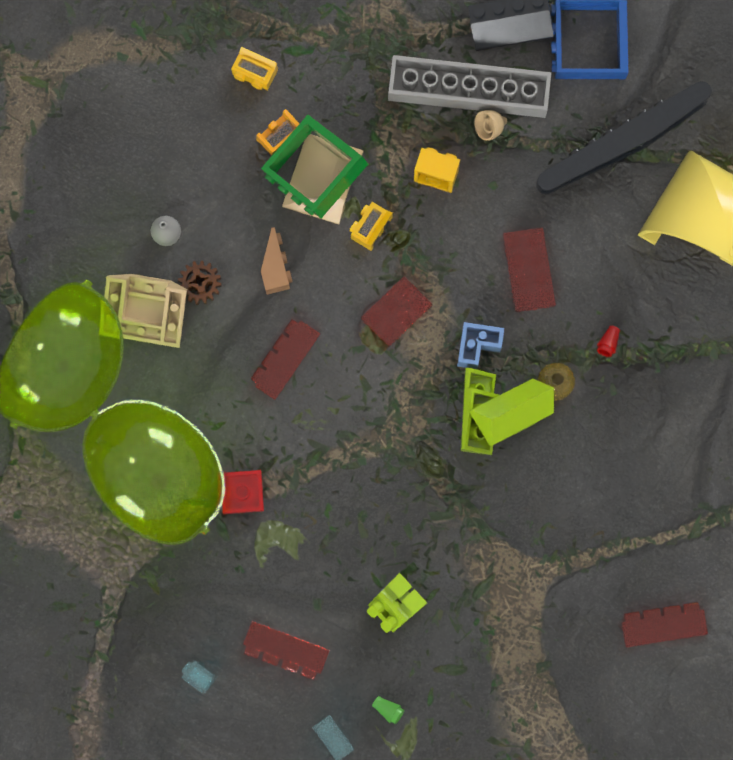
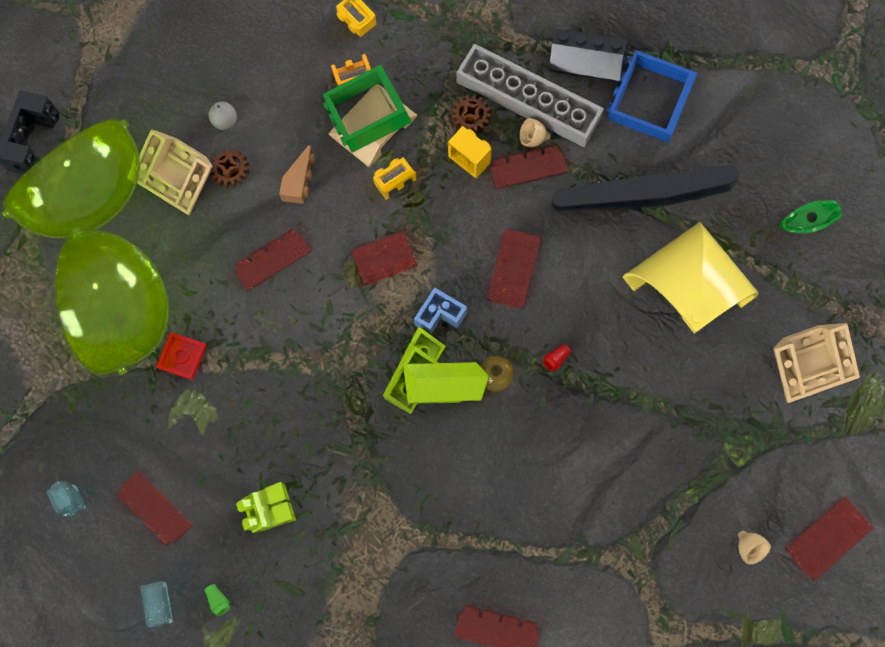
camera: 25 degrees right, 5 degrees down
none -> reddish brown gear [452,95,491,134]
none -> clear red windscreen [490,145,567,189]

